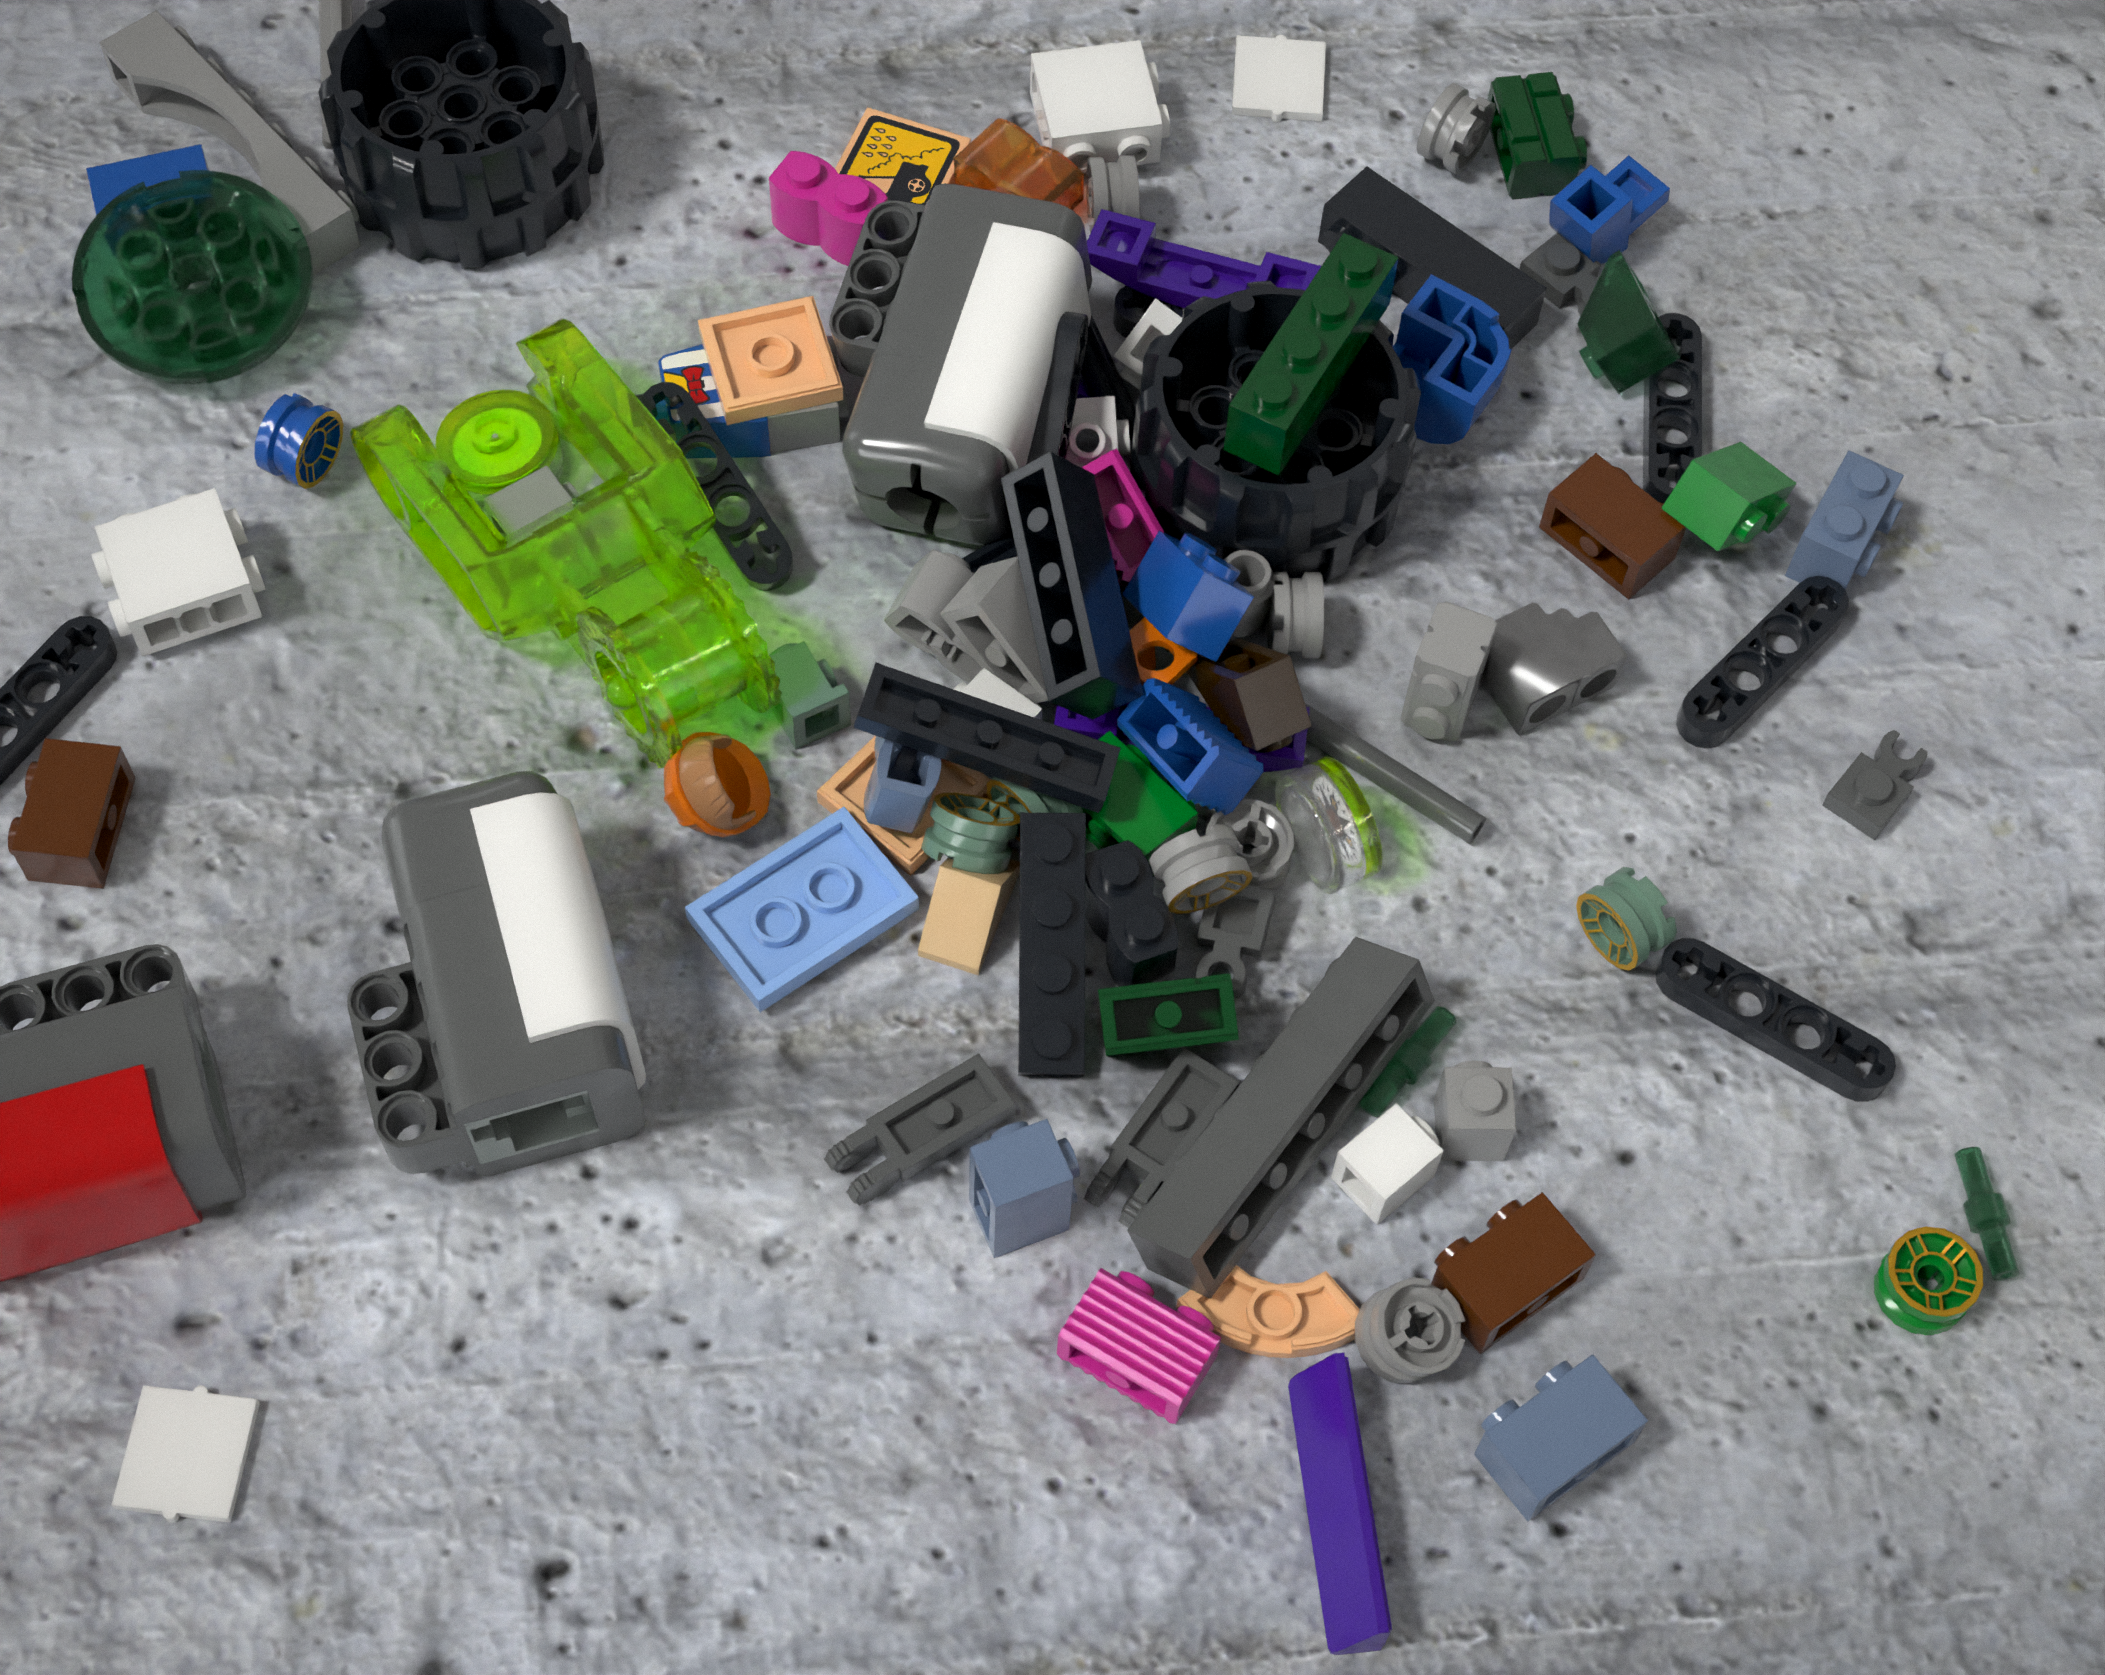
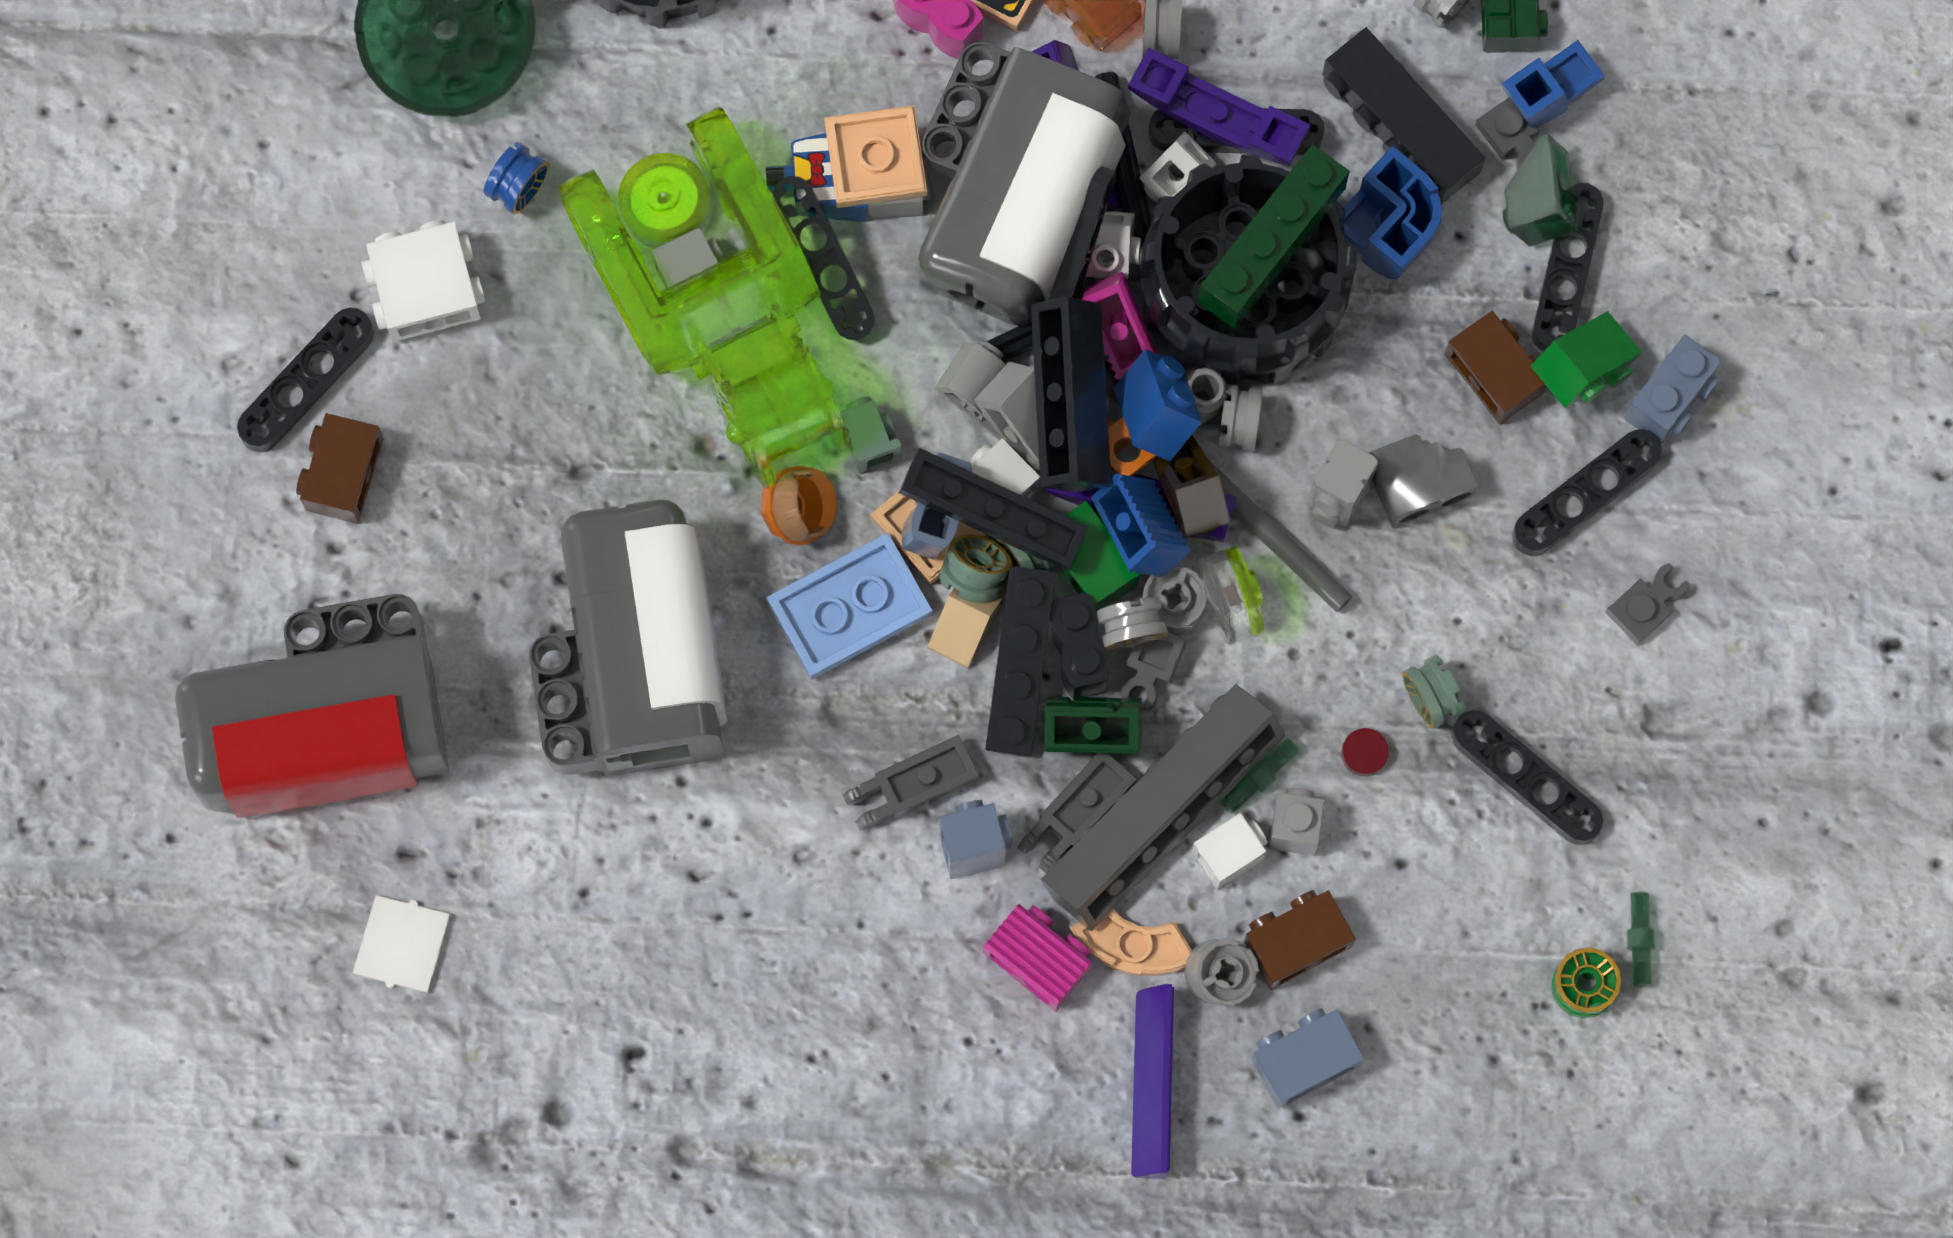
camera: 10 degrees right, 15 degrees up
none -> dark red tile [1341,728,1389,776]

